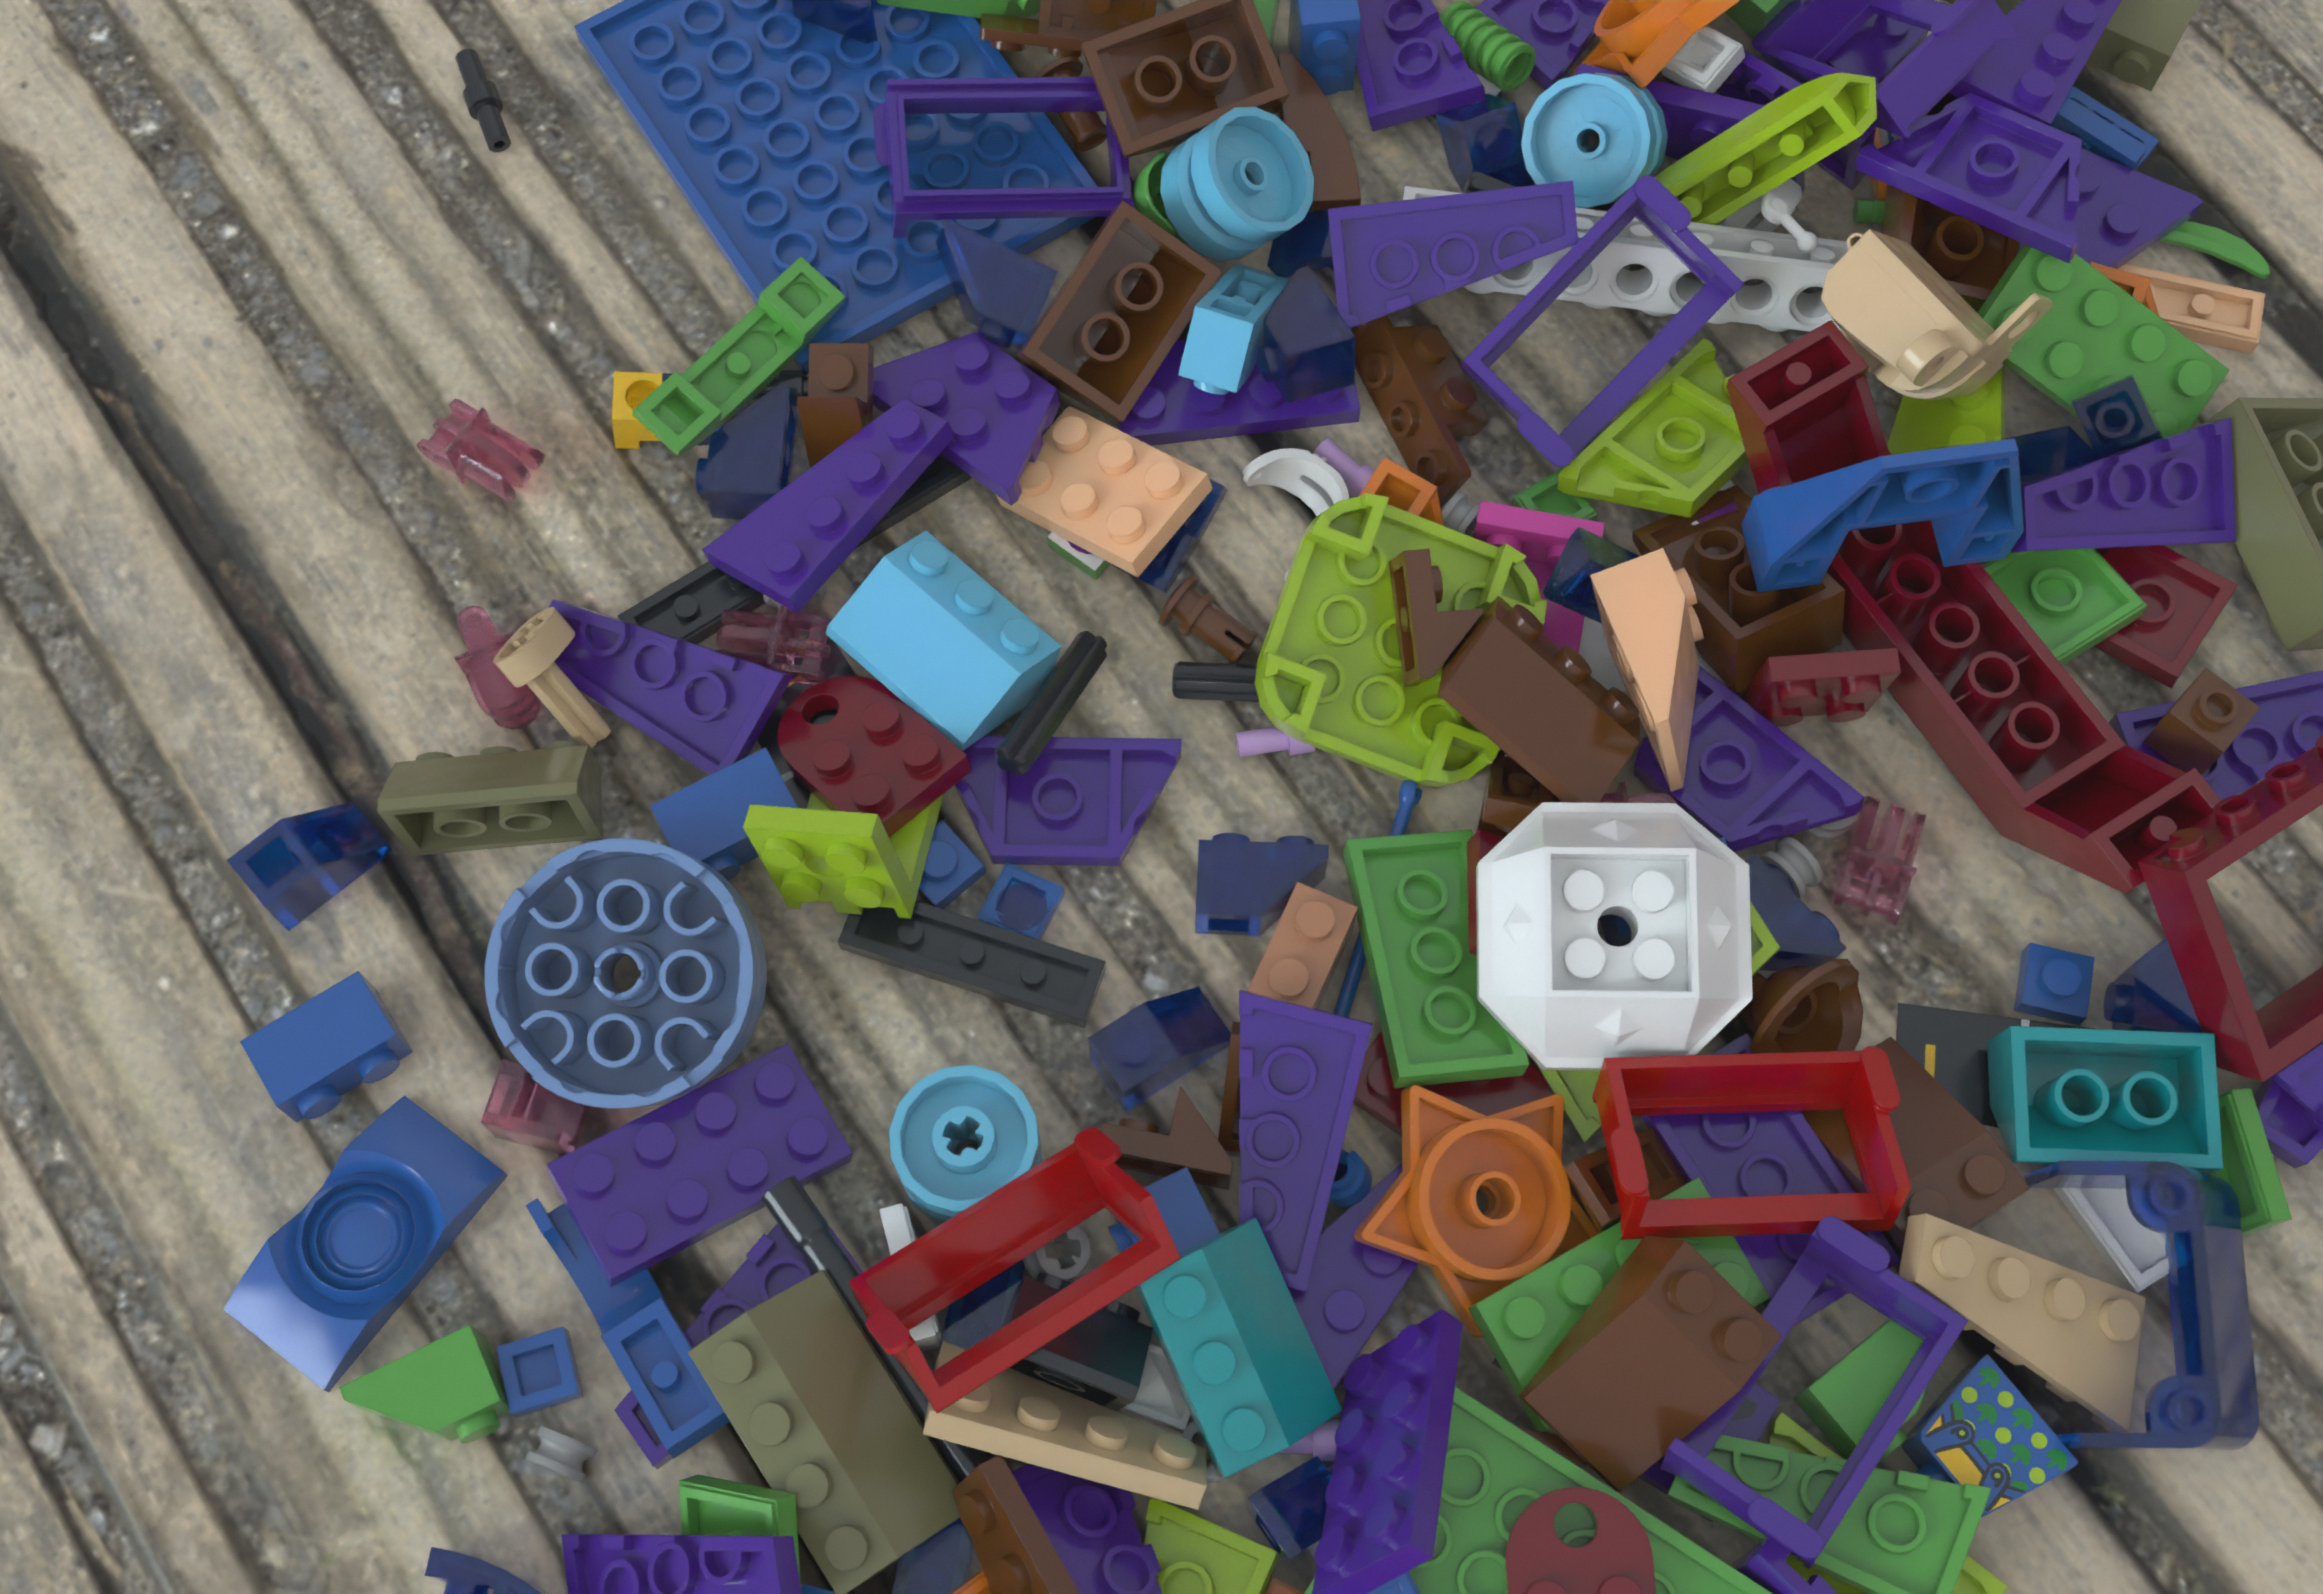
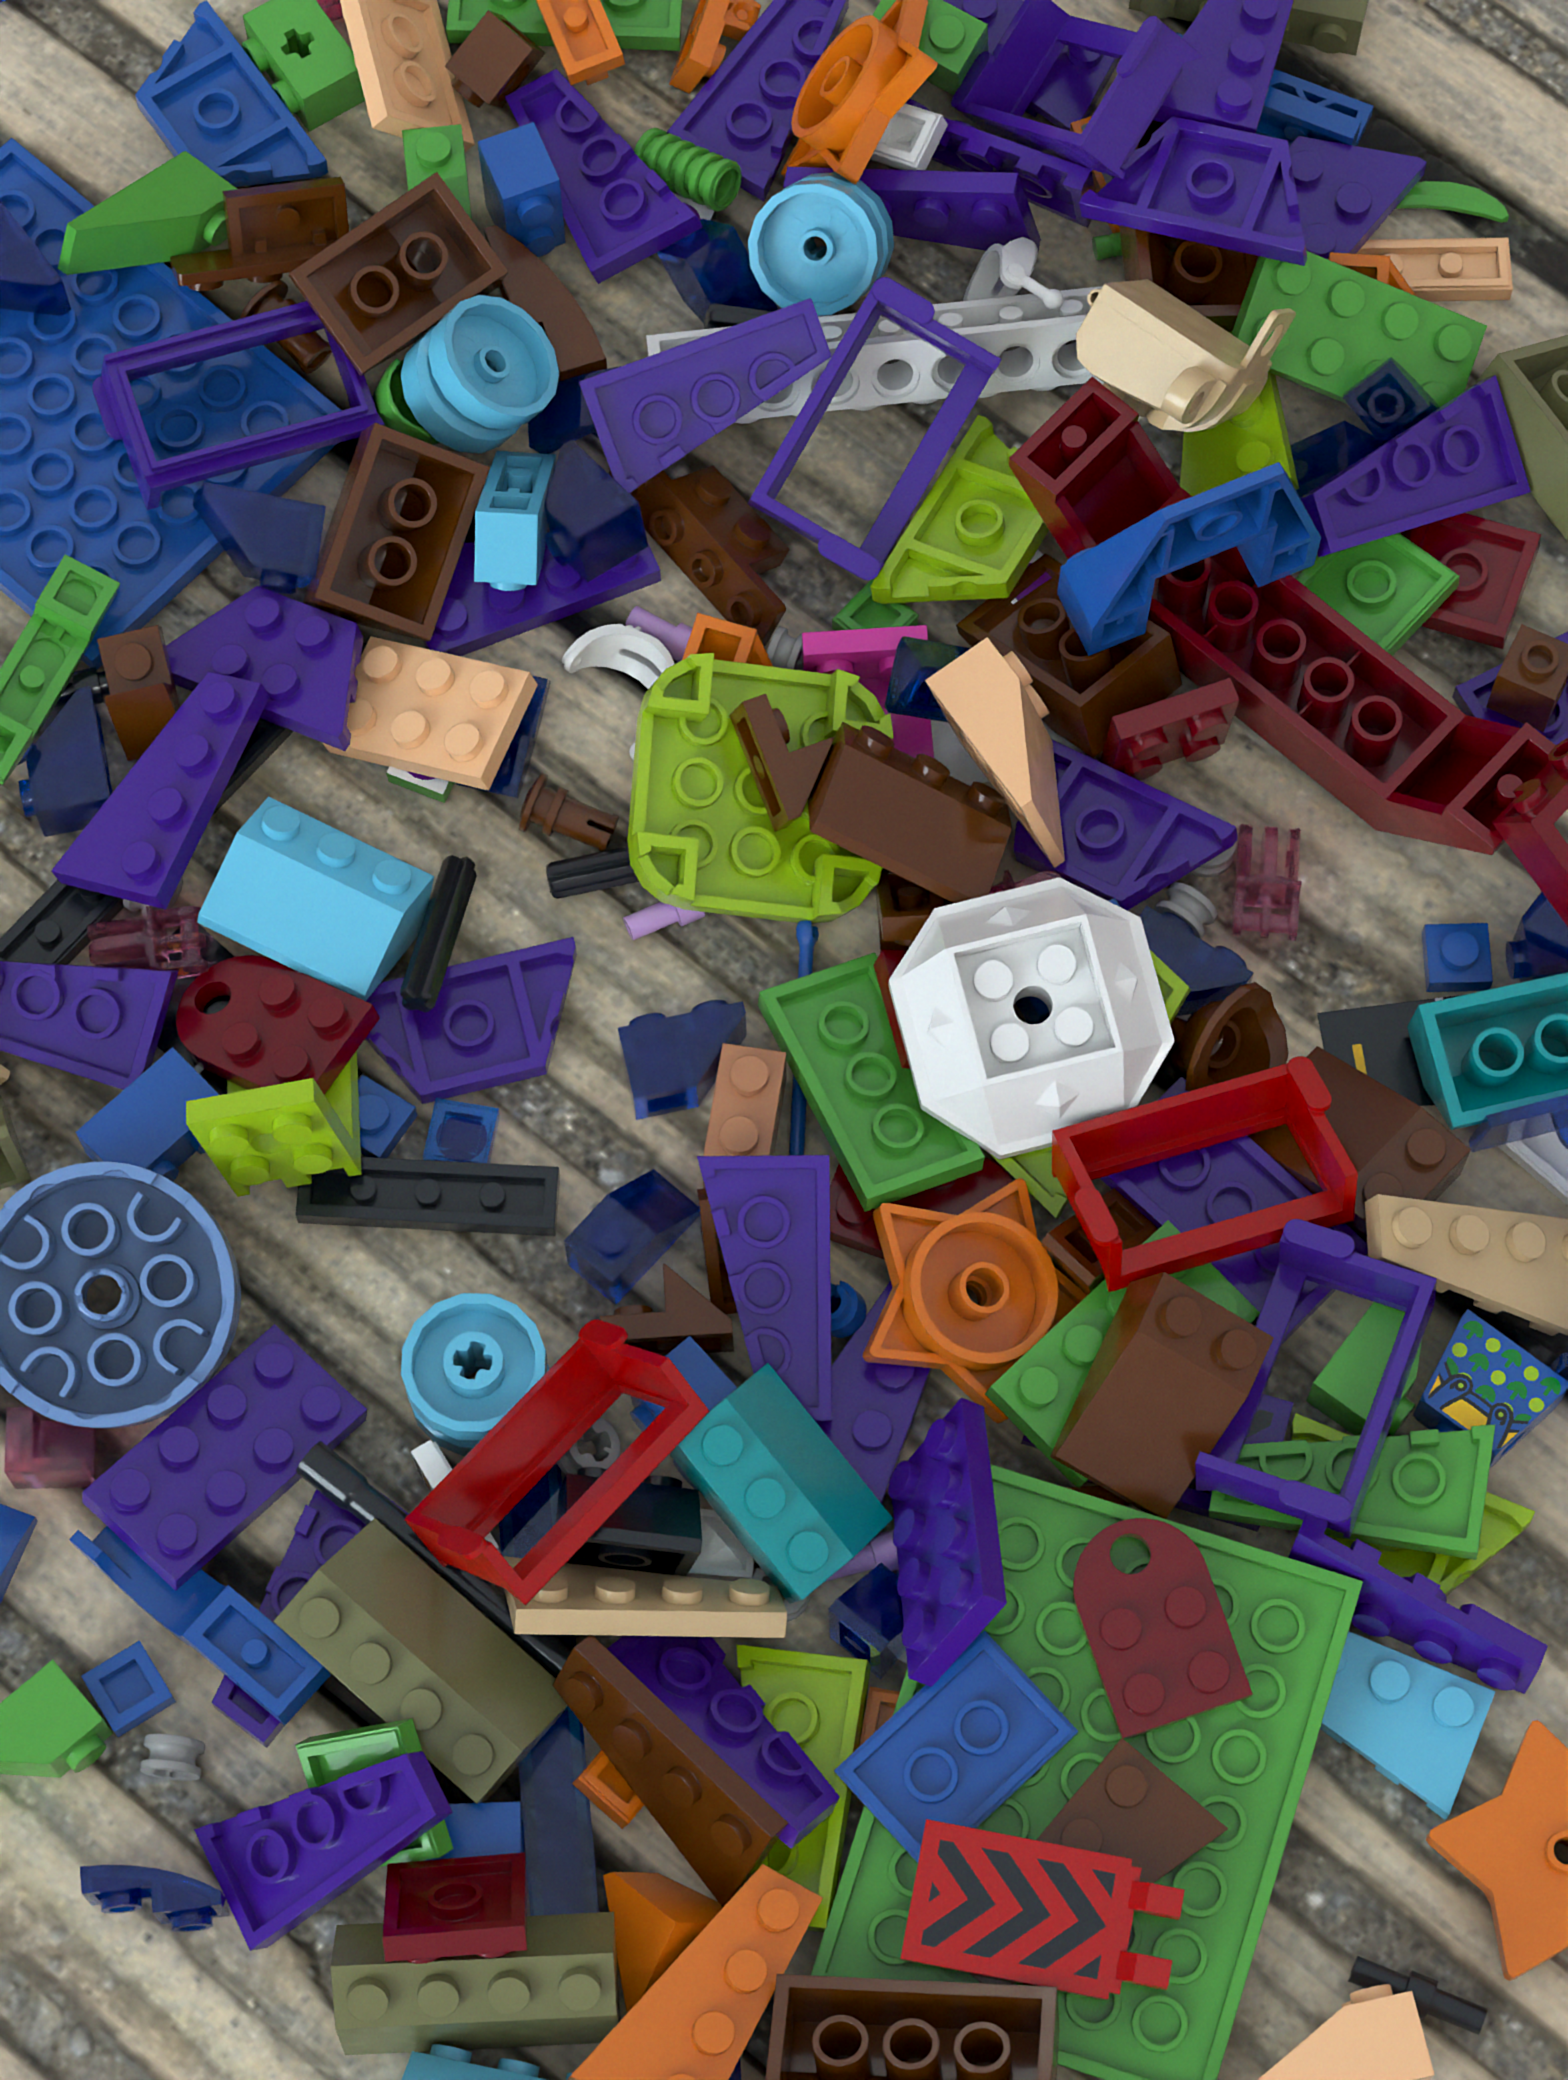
camera: 15 degrees left, 0 degrees up
lime brick [1655,73,1877,225] -> none

